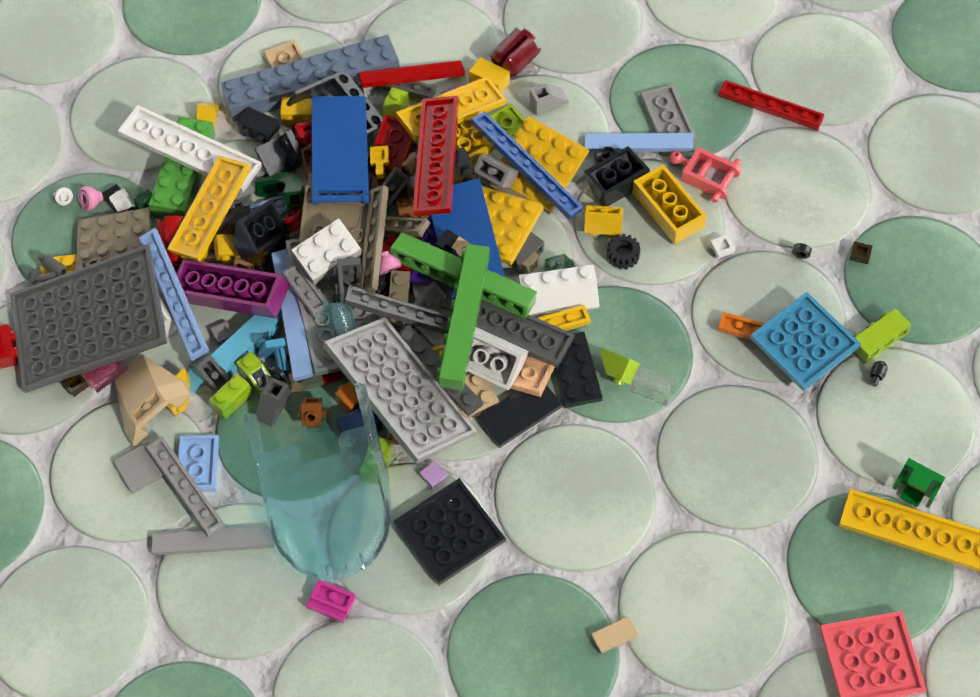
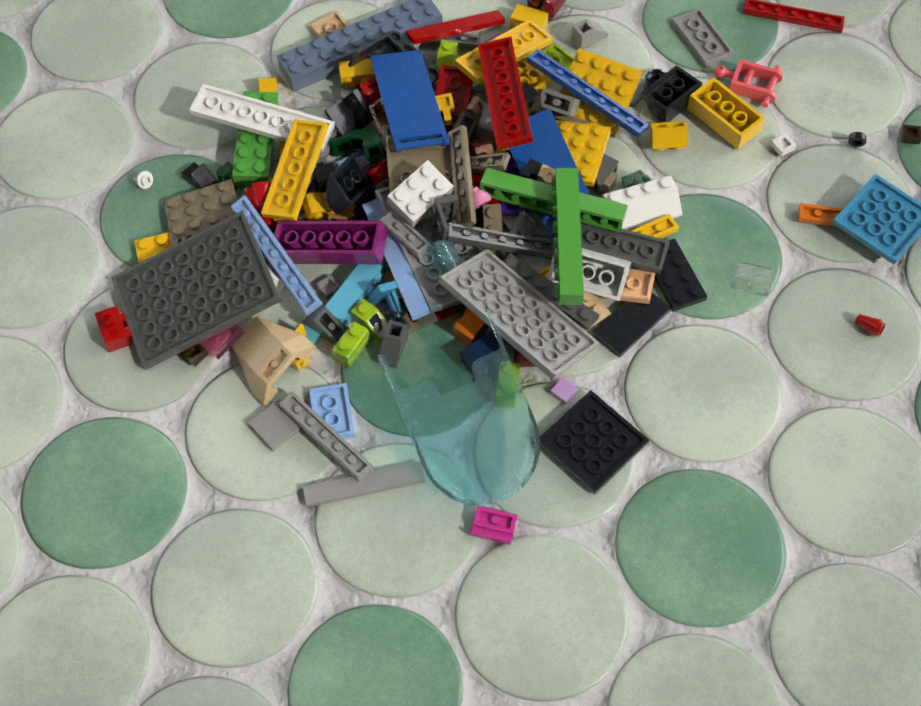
camera: 10 degrees left, 0 degrees up
dark grey plant [28,254,67,283] -> none
bright pink brick [79,186,103,212] -> none
black brick [237,107,280,144] -> none
dark orange brick [298,397,327,428] -> none
light blue tile [585,133,693,152] -> none
tan tile [591,616,638,654] -> none
lime slope [600,348,641,386] -> none
black tyre [607,234,640,270] -> none
none -> red cone [855,314,886,337]

